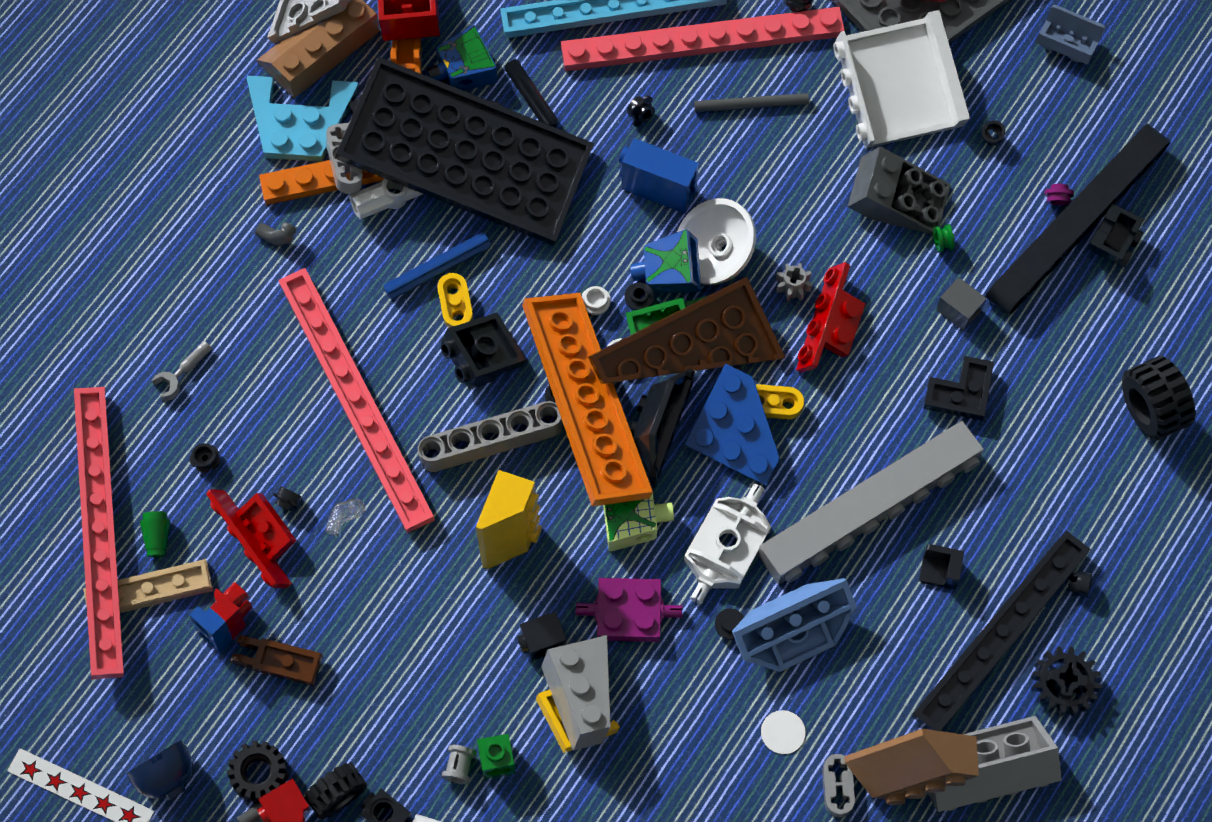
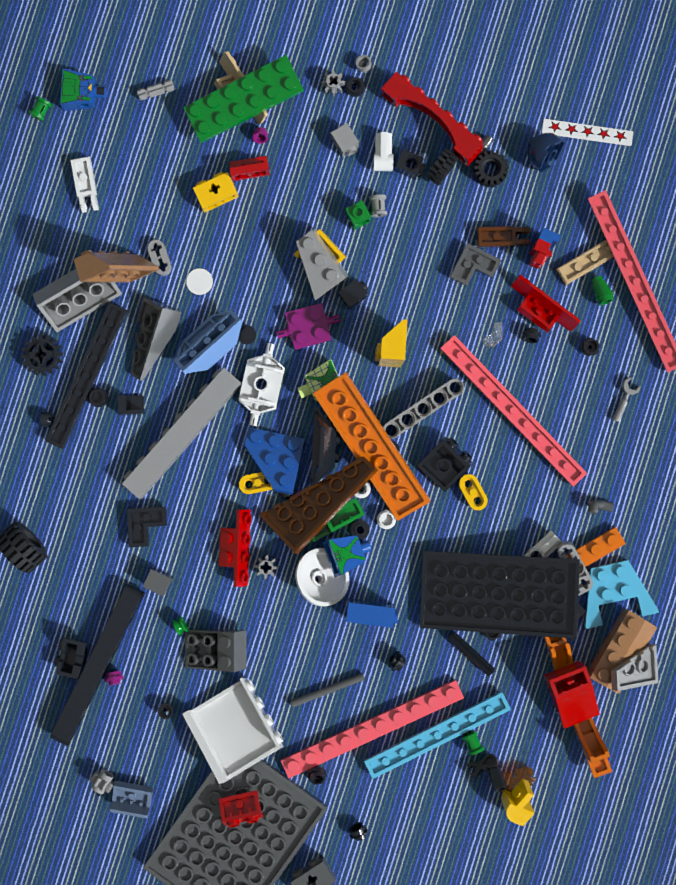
camera: 160 degrees right, 20 degrees up
blue axle [384,232,491,299] -> none
torso [426,25,498,91] -> none
none -> black plate [89,388,108,407]
none -> light grey gear [89,769,115,794]
none -> dark grey wedge [130,297,181,381]
none -> dark grey plate [450,243,501,286]

